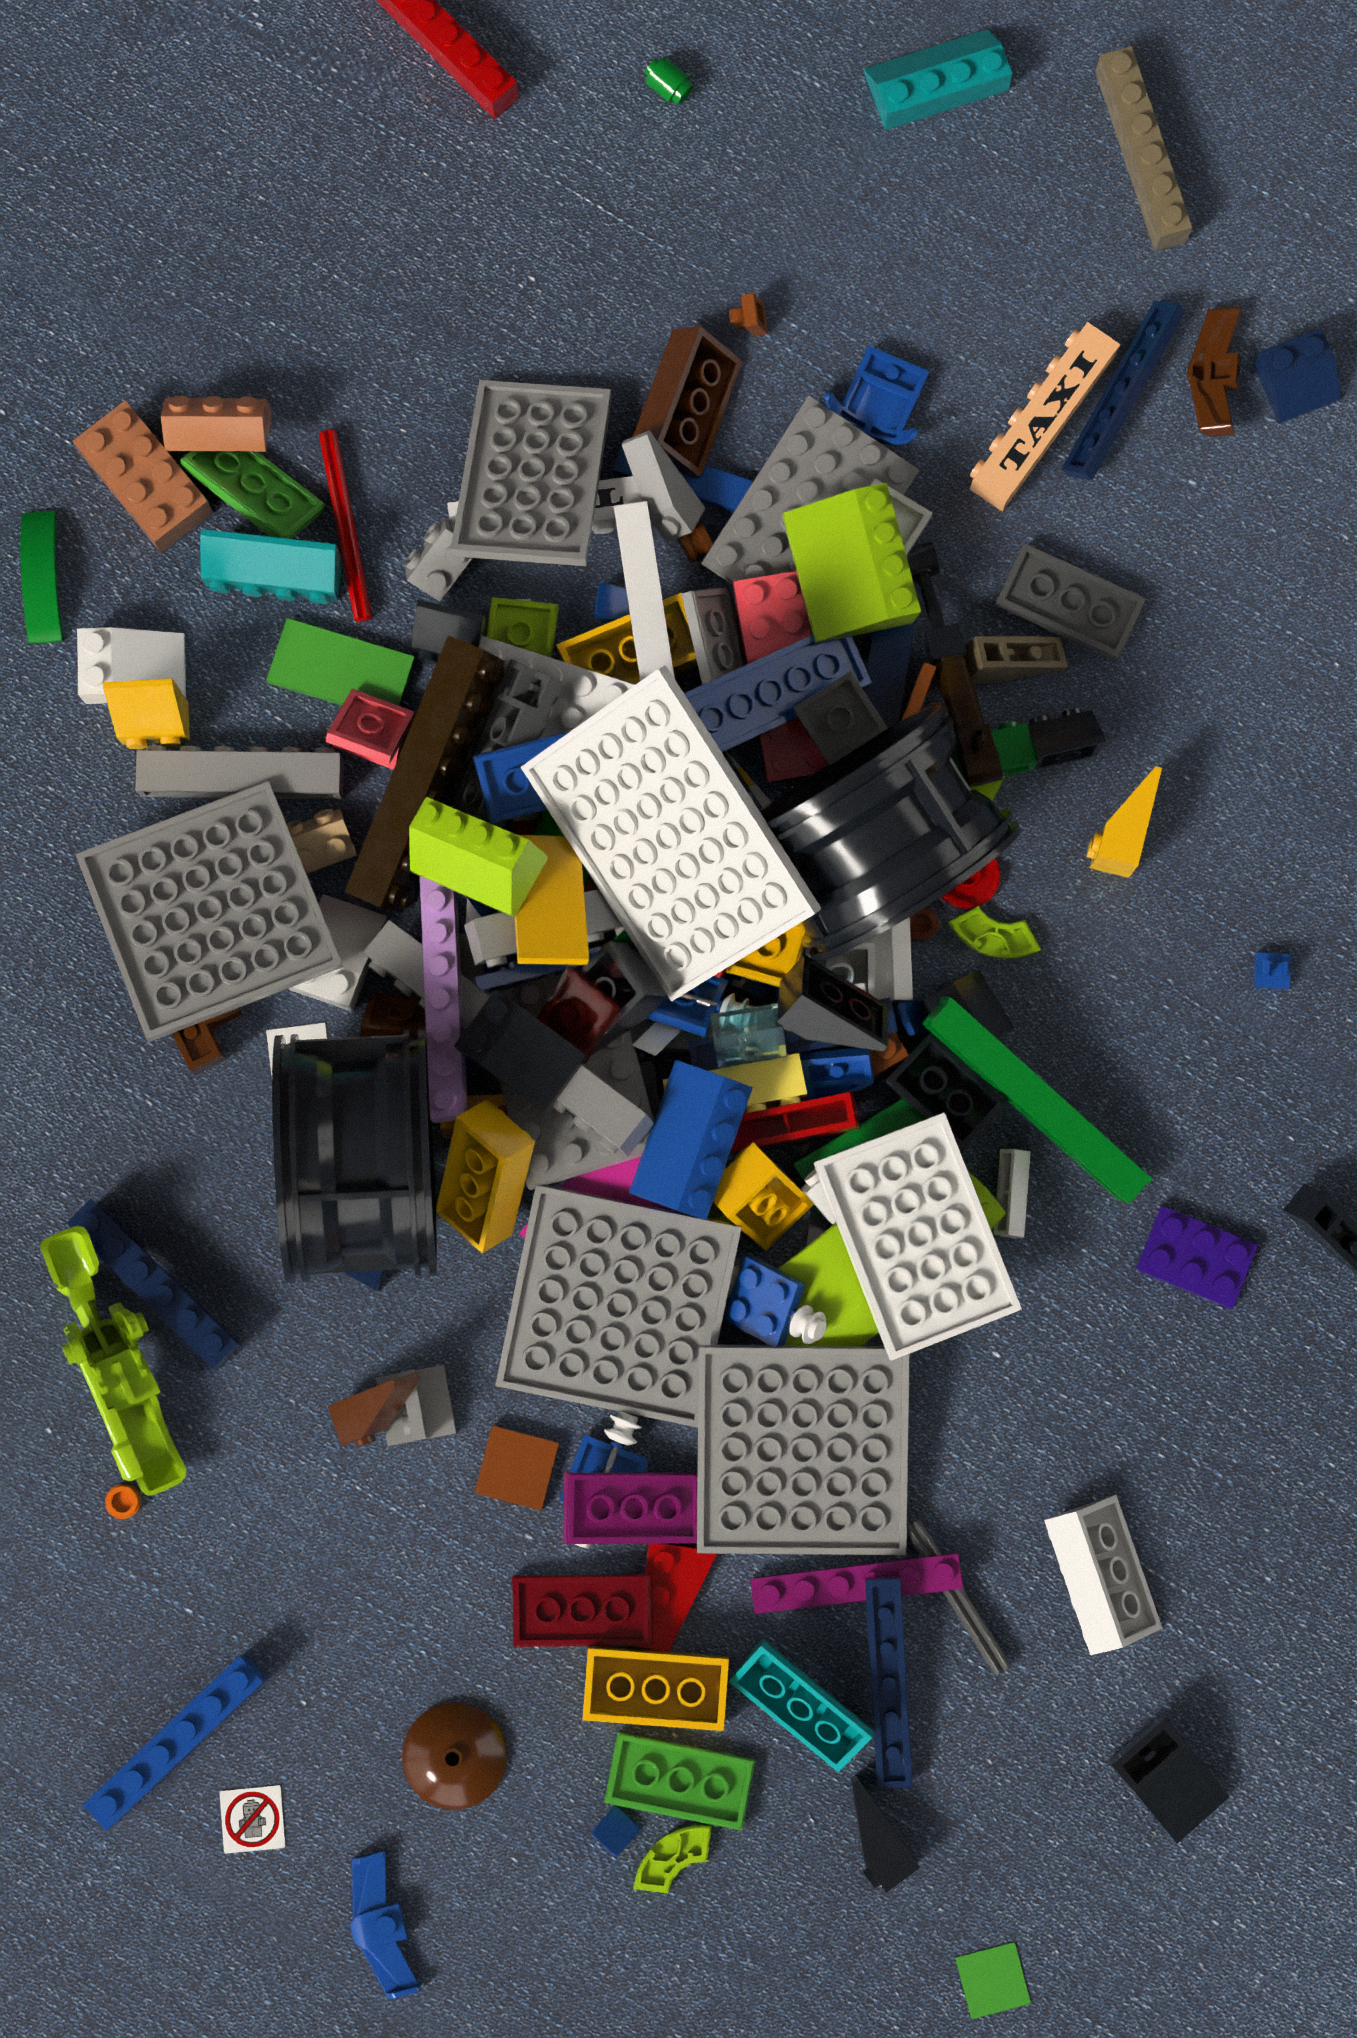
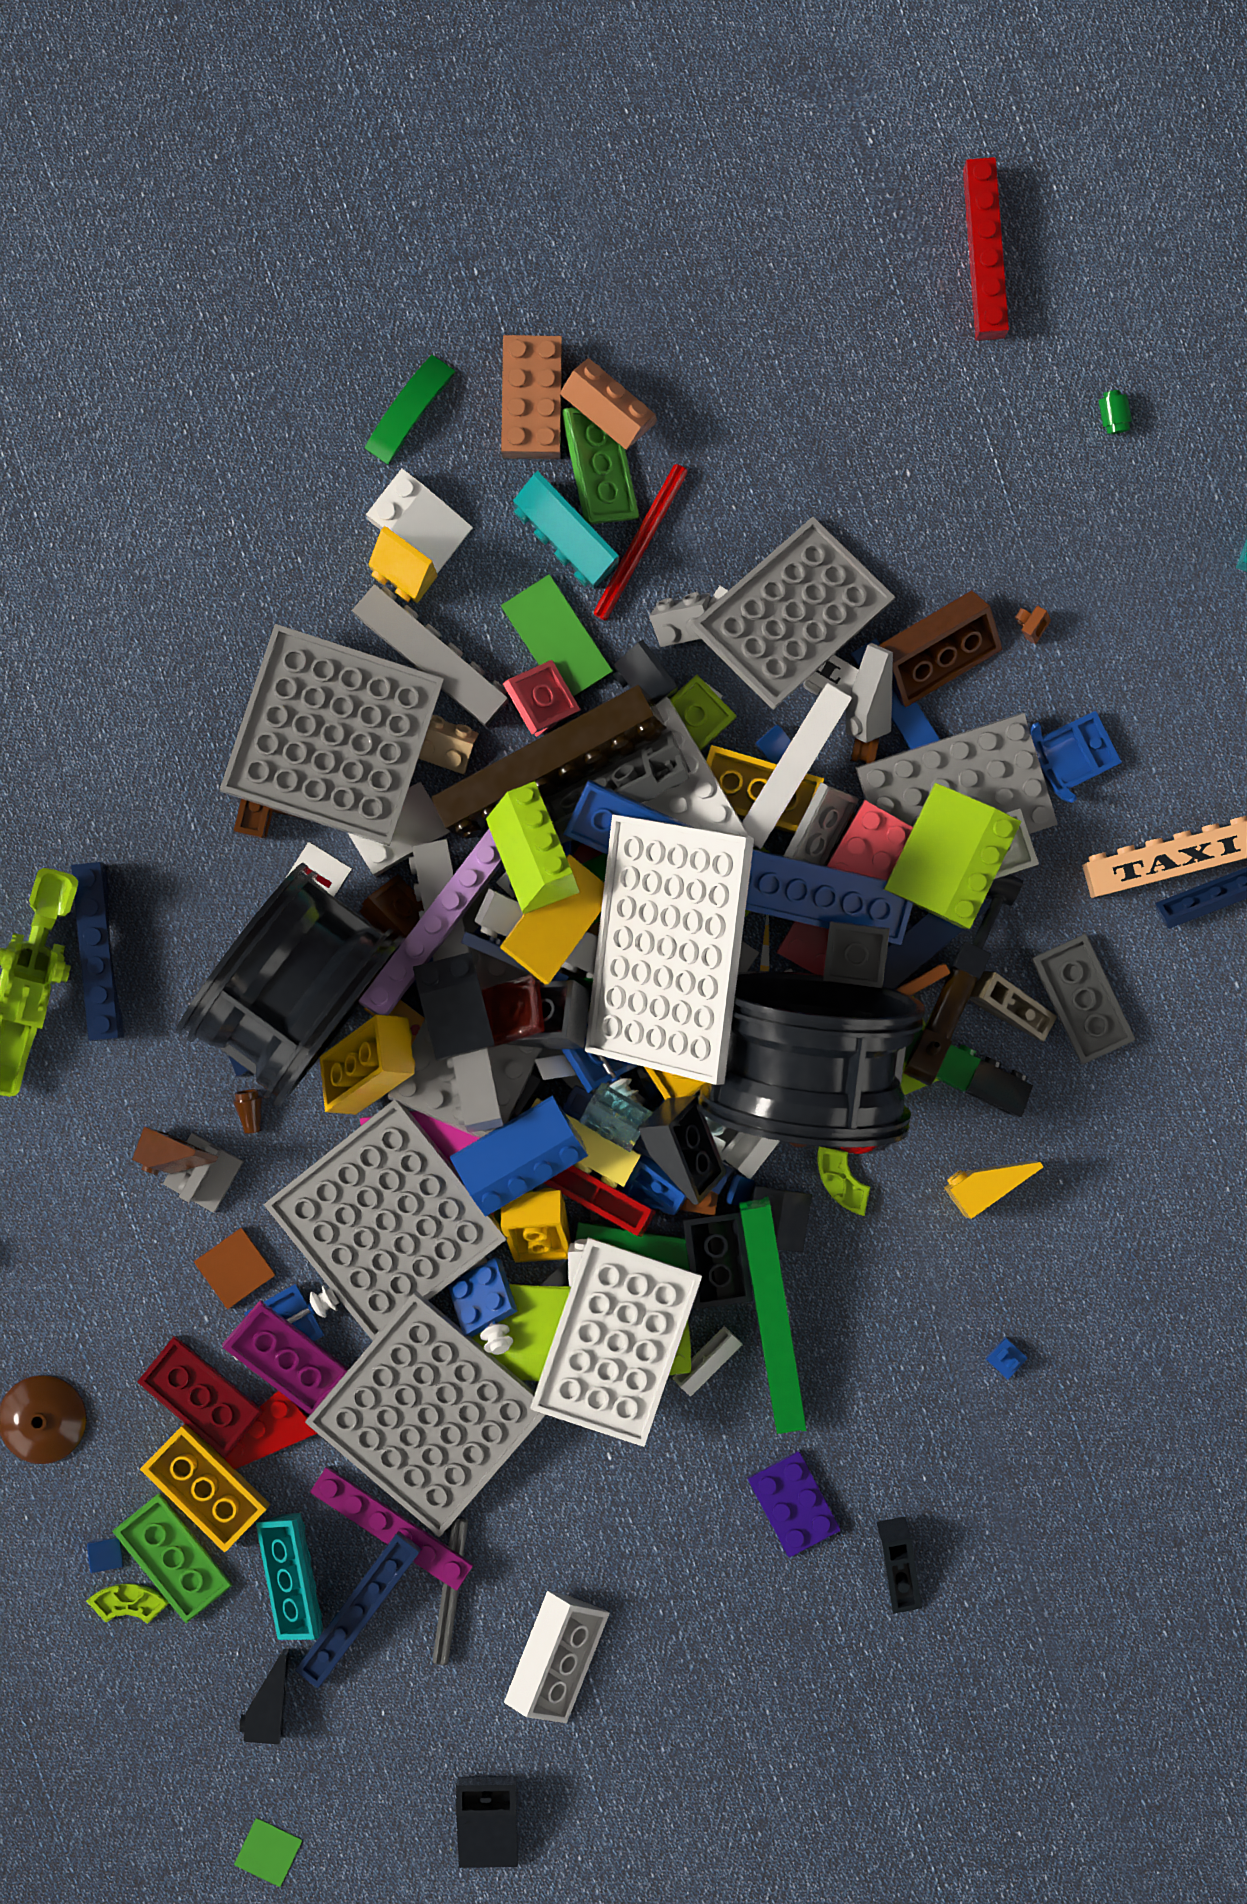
camera: 40 degrees right, 5 degrees up
none -> reddish brown cone [233,1089,262,1134]

